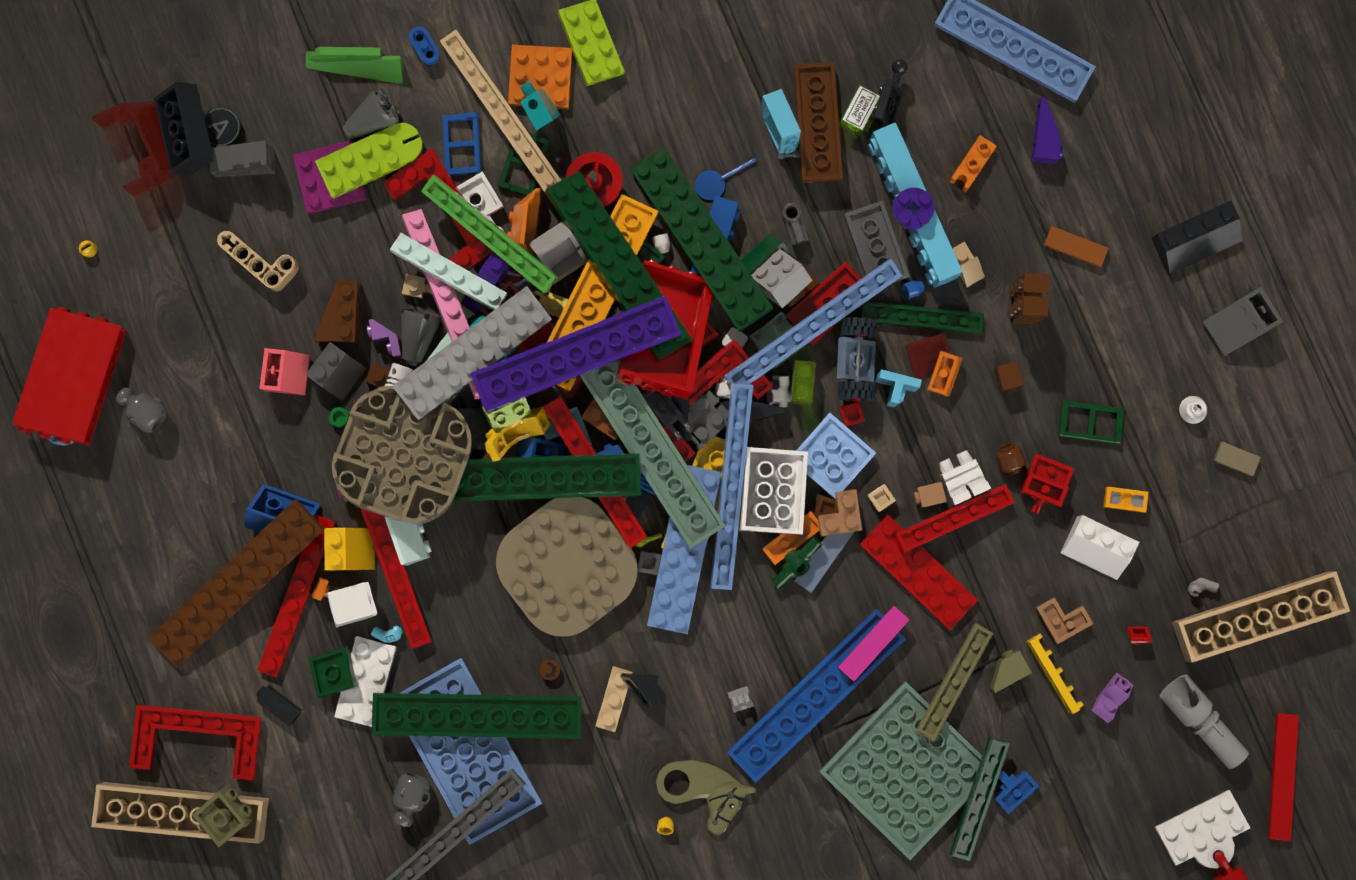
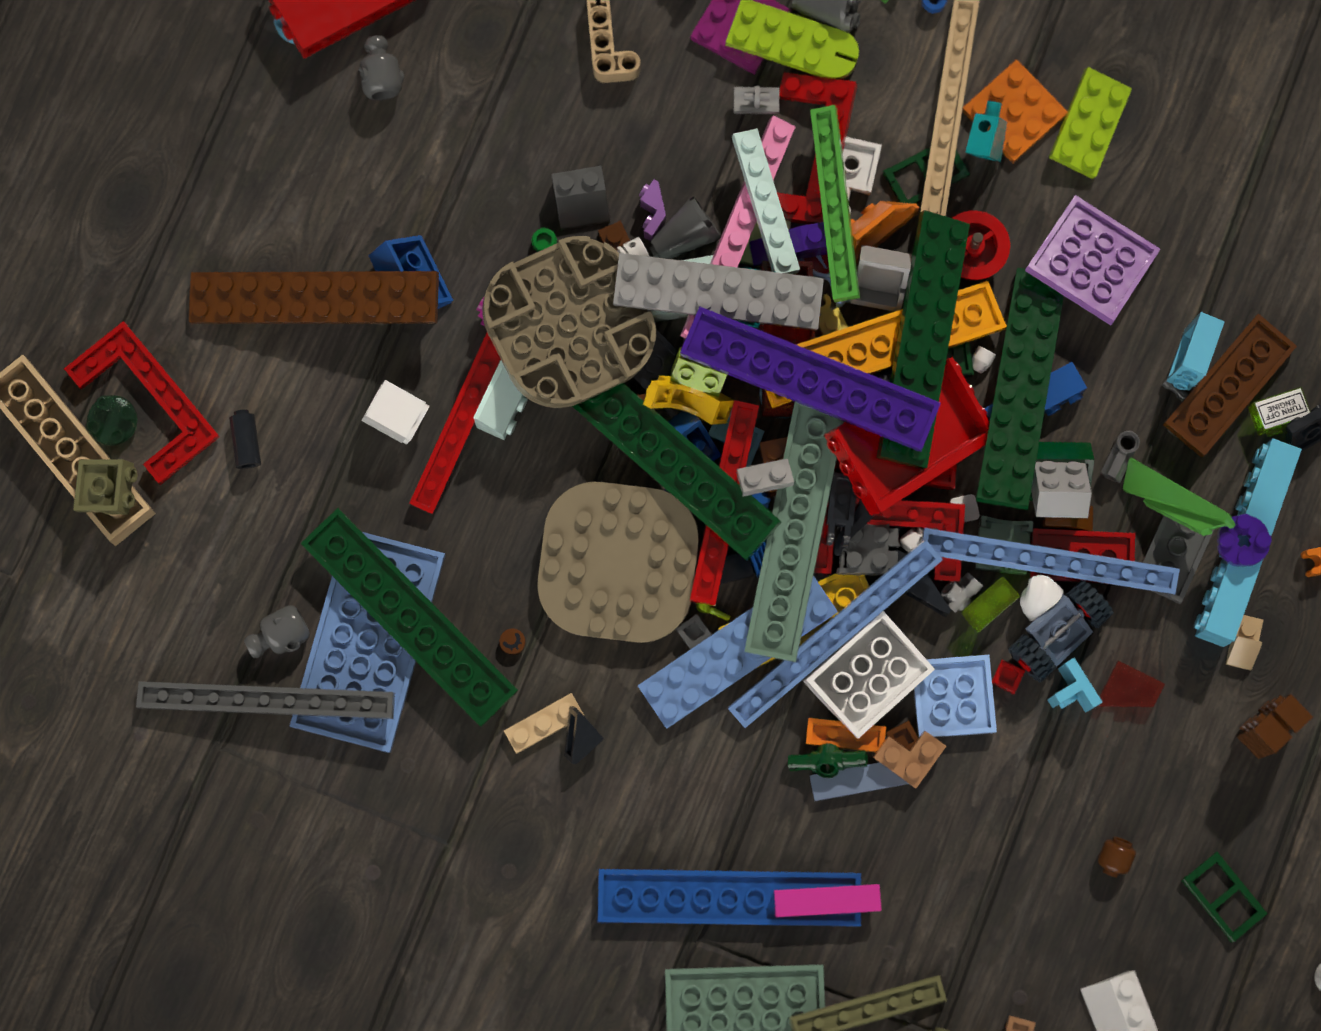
camera: 40 degrees right, 5 degrees down
red plate [257,515,337,677] -> none
coral slope [260,348,310,396] -> none
dark green tile [309,647,357,699] -> none
orange plate [312,577,330,601] -> none
reddish brown wedge [314,280,362,345] -> none
yellow slope [324,528,375,571] -> none
white plate [334,636,397,727] -> none
medium azure arm [371,626,403,644] -> none
tan plate [402,274,433,299] -> none
blue window [442,112,482,176] -> none
olive animal [656,760,756,835] -> none
yellow hinge [657,817,674,835] -> none
blue piece [695,158,756,201] -> none
light grey tile [727,686,754,713] -> none
red plate [859,515,978,630] -> none
dark green tile [861,301,984,334] -> none
tan plate [867,484,896,512] -> none
red plate [894,484,1015,553] -> none
blue hose [902,281,925,300] -> none
medium nougat brick [913,482,947,508] -> none
orange slope [927,351,963,396] -> none
white hips [938,450,991,505] -> none
reddish brown brick [994,361,1023,394] -> none
red plate [1020,454,1074,514] -> none
light orange piece [1103,487,1148,513] -> none
none -> clear green dish [86,395,138,446]
none -> light grey hips [734,86,779,114]
none -> light grey plate [737,458,794,496]
none -> white hair [1020,575,1063,621]
none -> medium lavender plate [1025,195,1160,325]
none -> bright green wedge [1123,457,1236,536]

